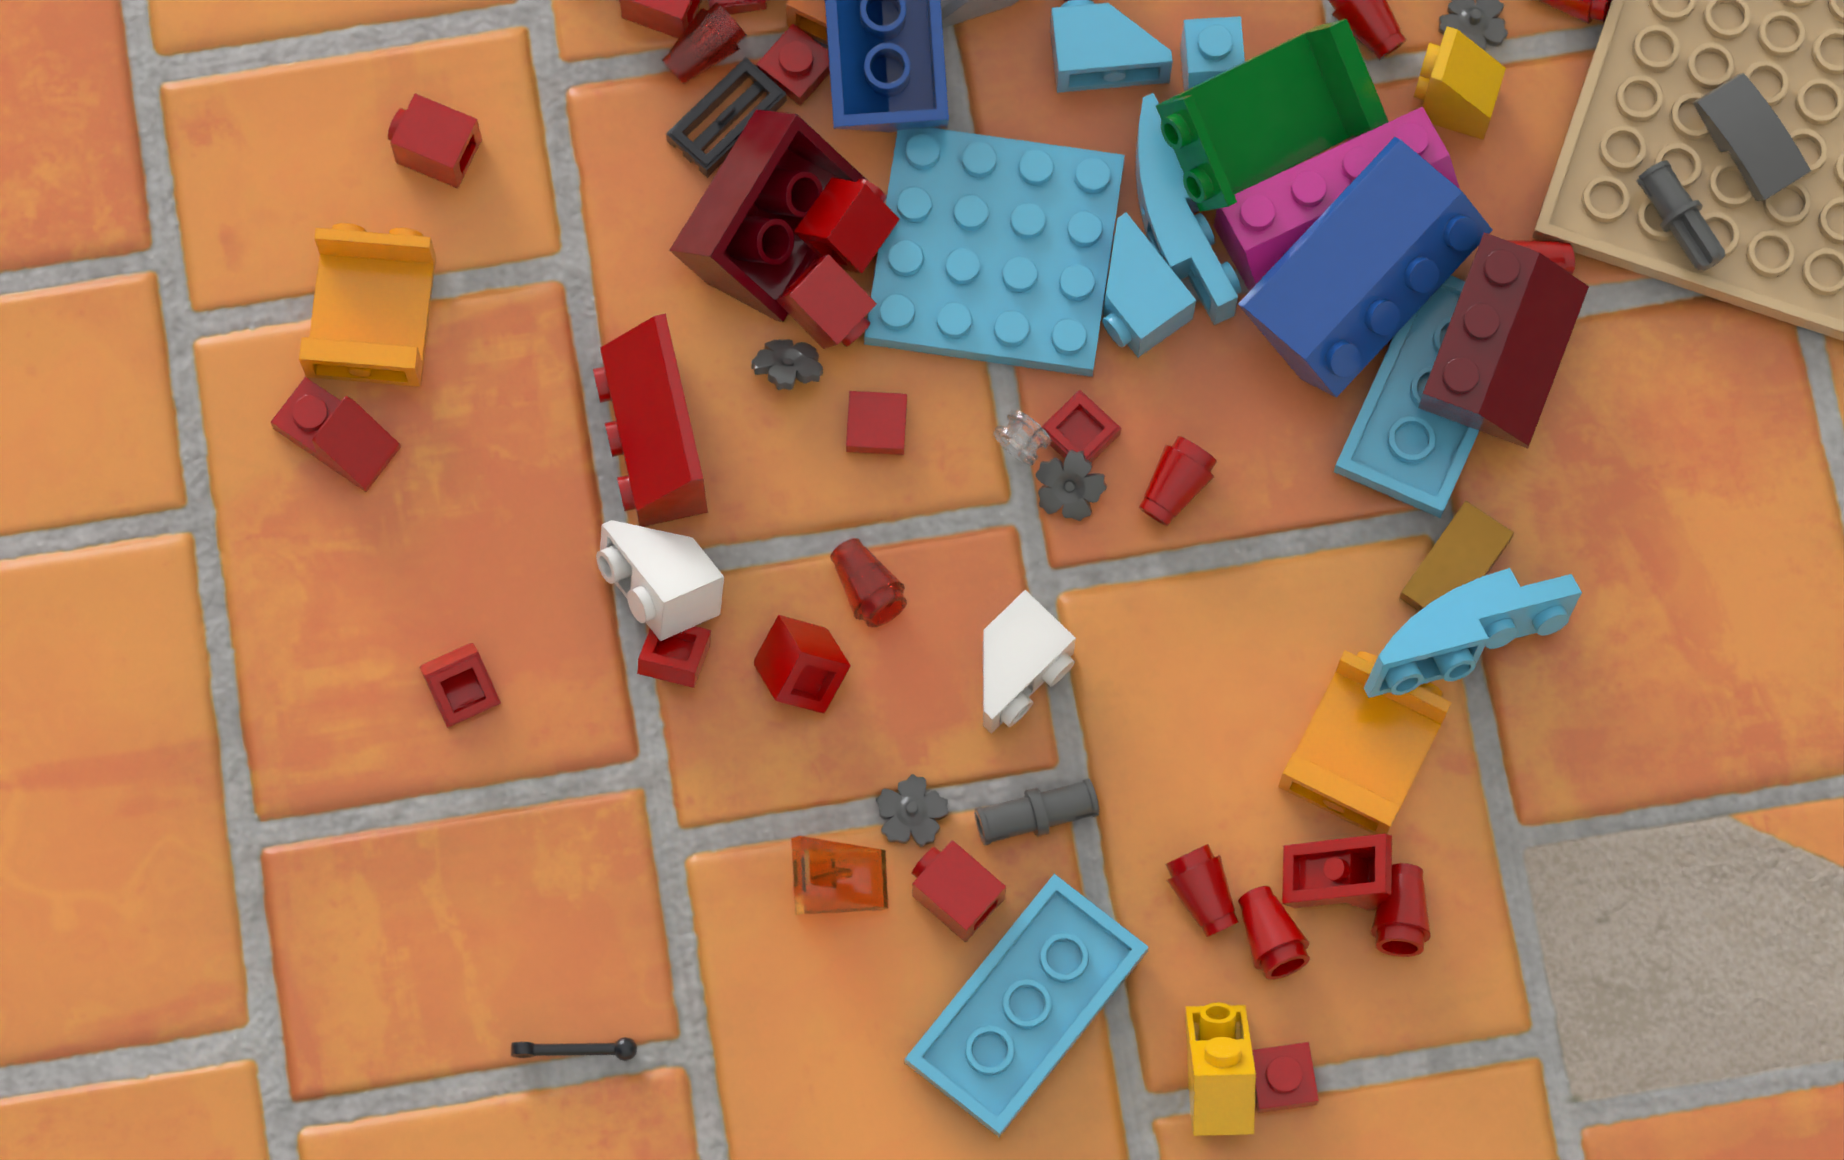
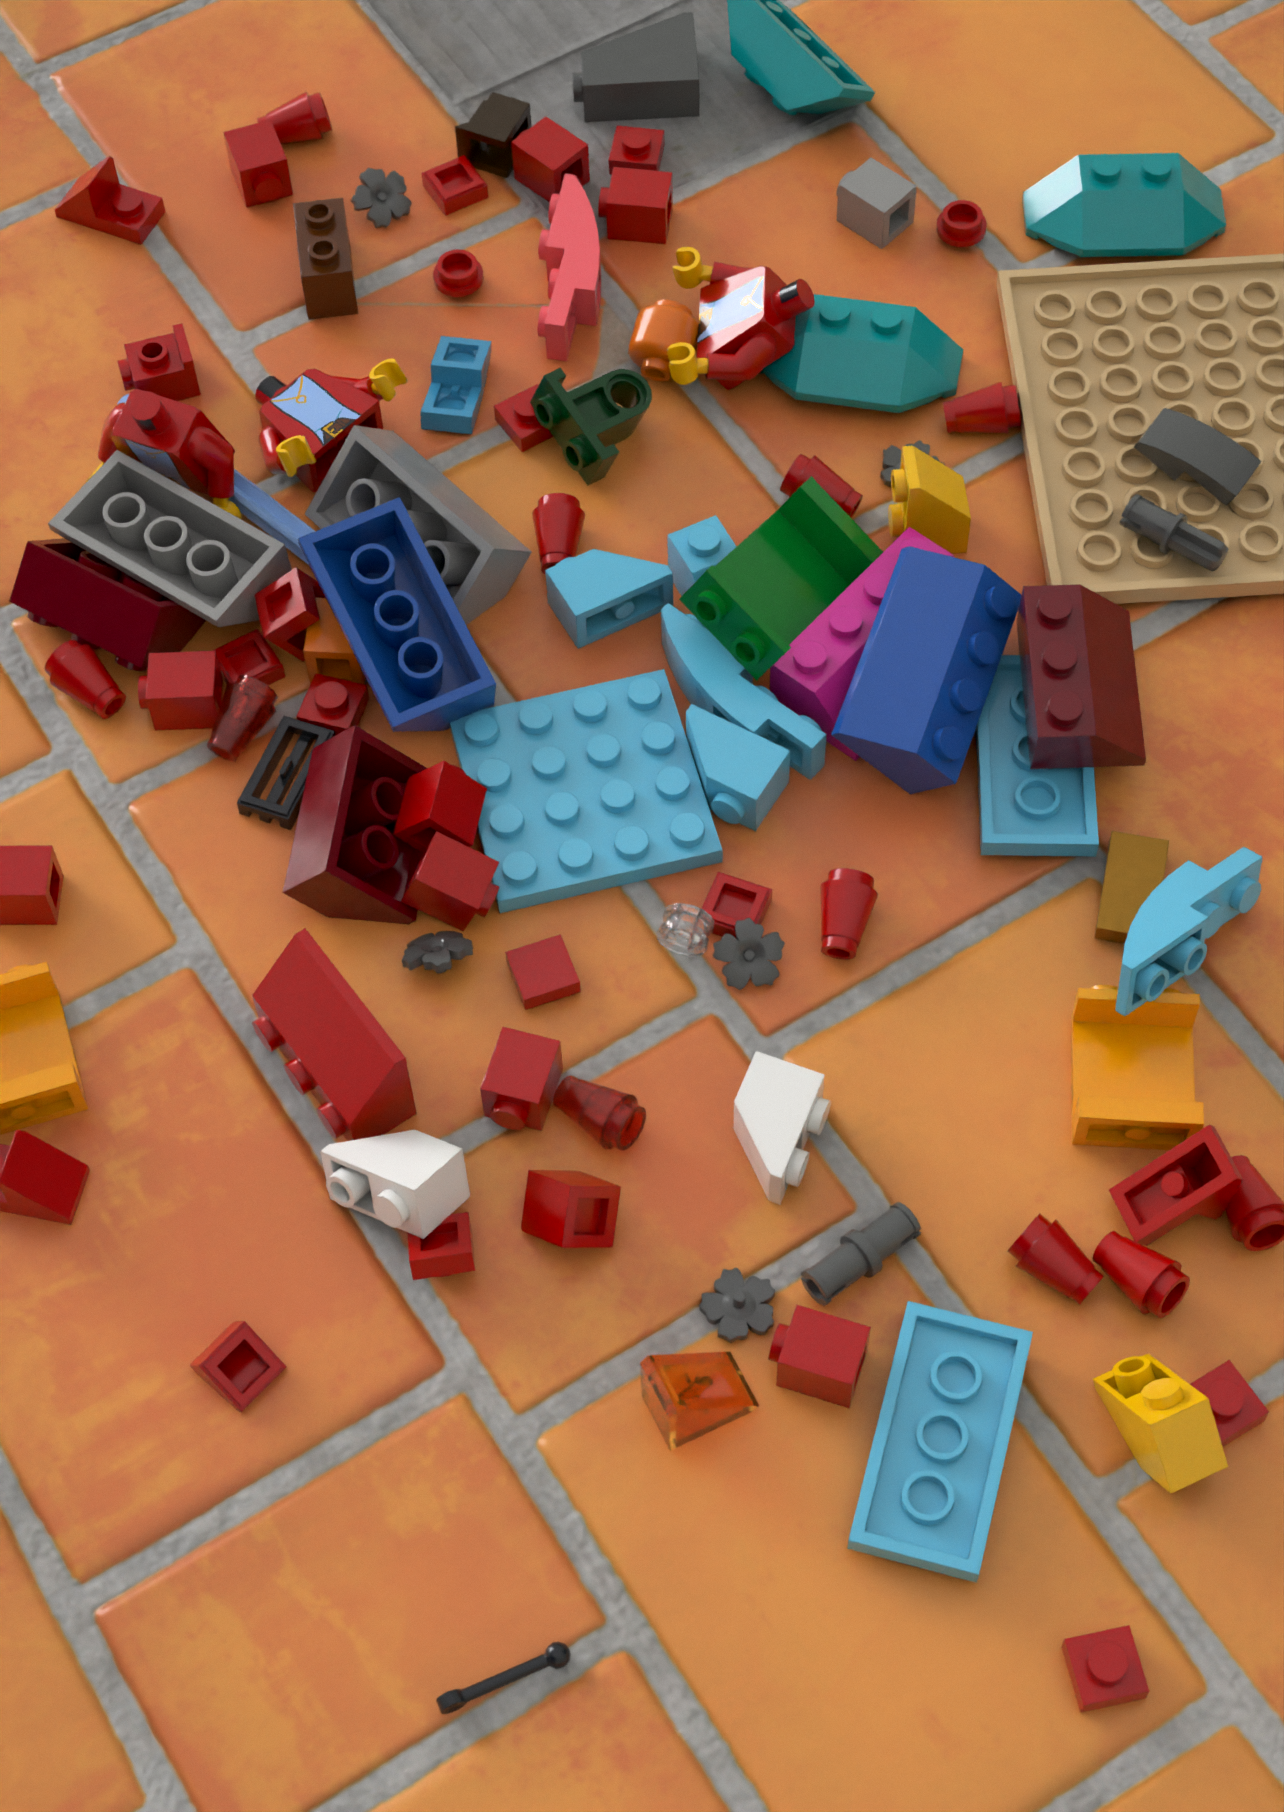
camera: 20 degrees left, 15 degrees down
none -> red brick [480,1027,563,1131]

